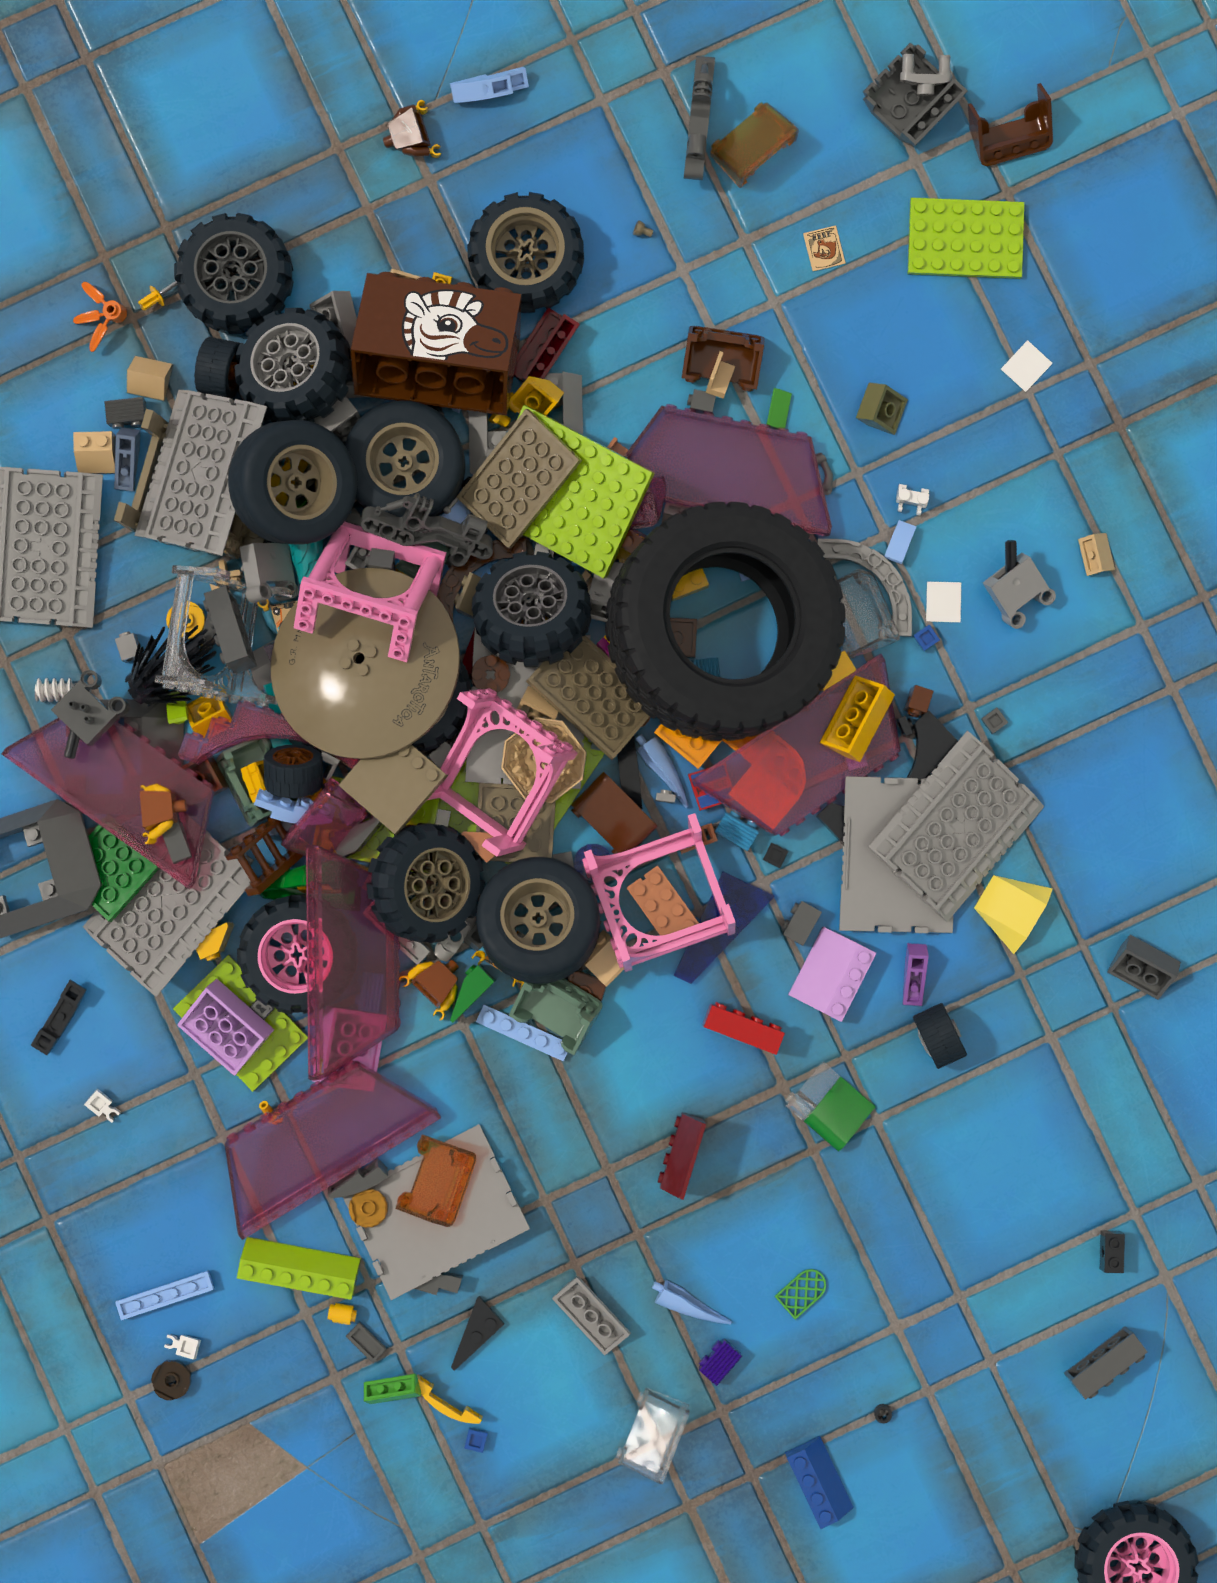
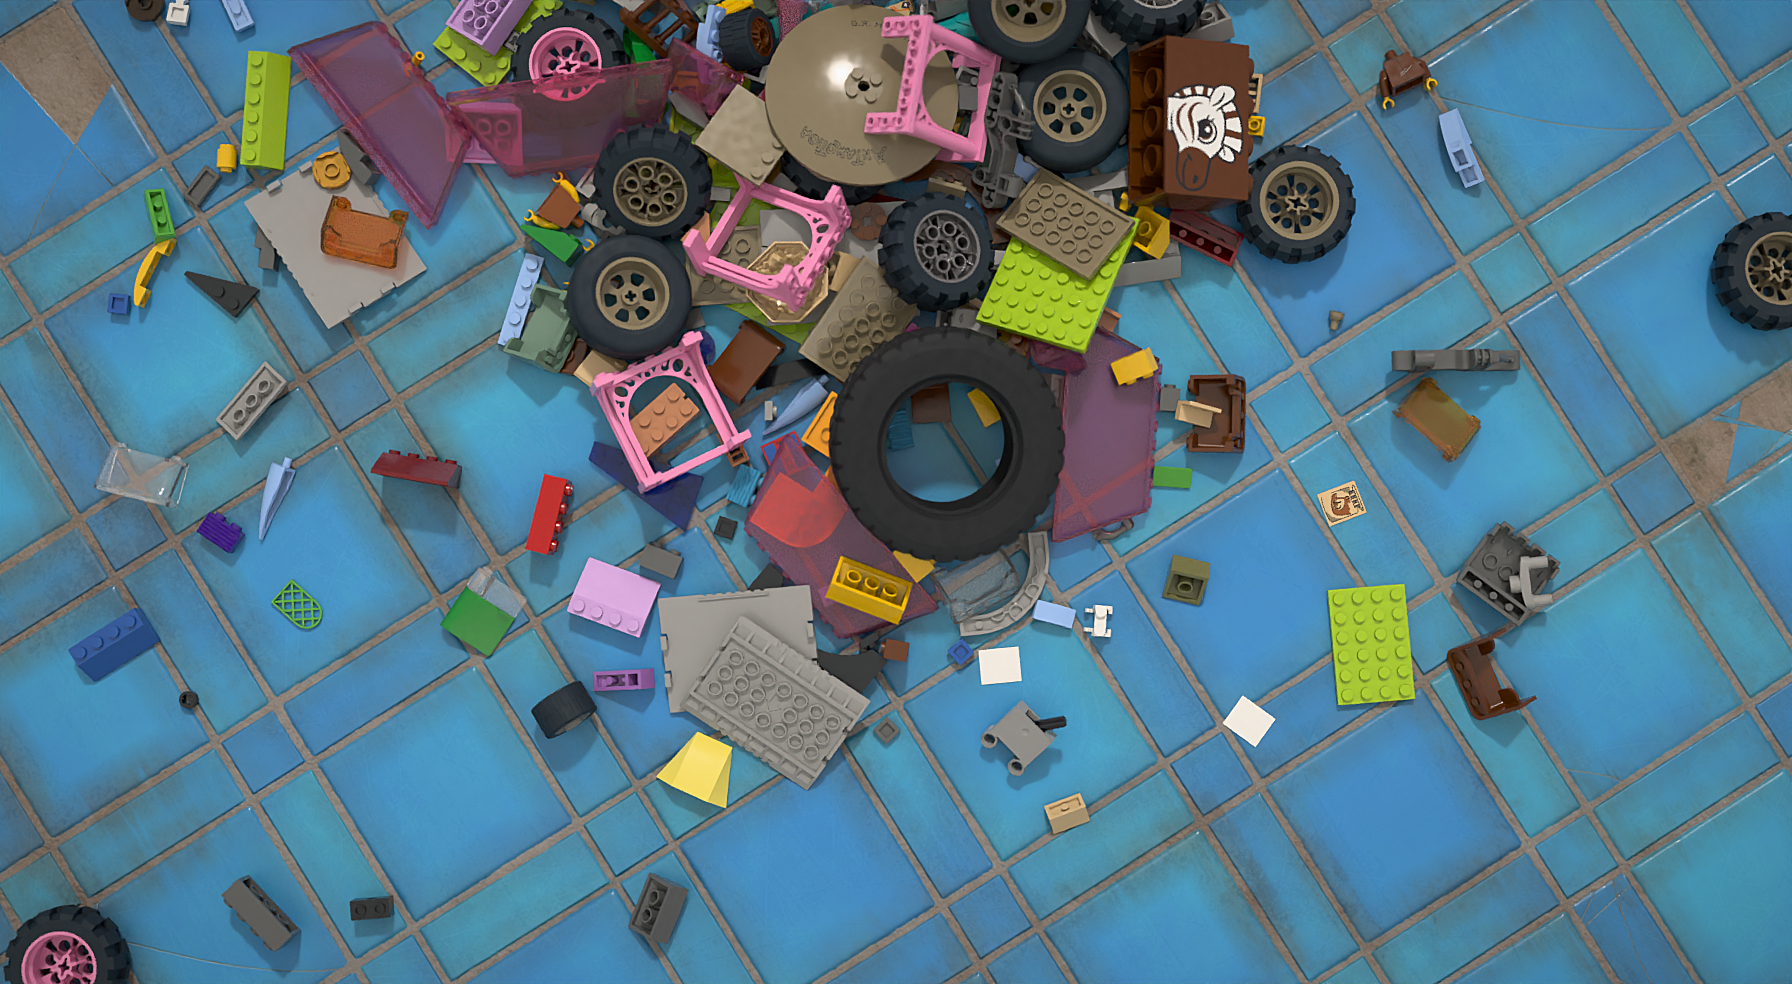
camera: 85 degrees right, 0 degrees up
none -> yellow brick [1110,347,1158,386]

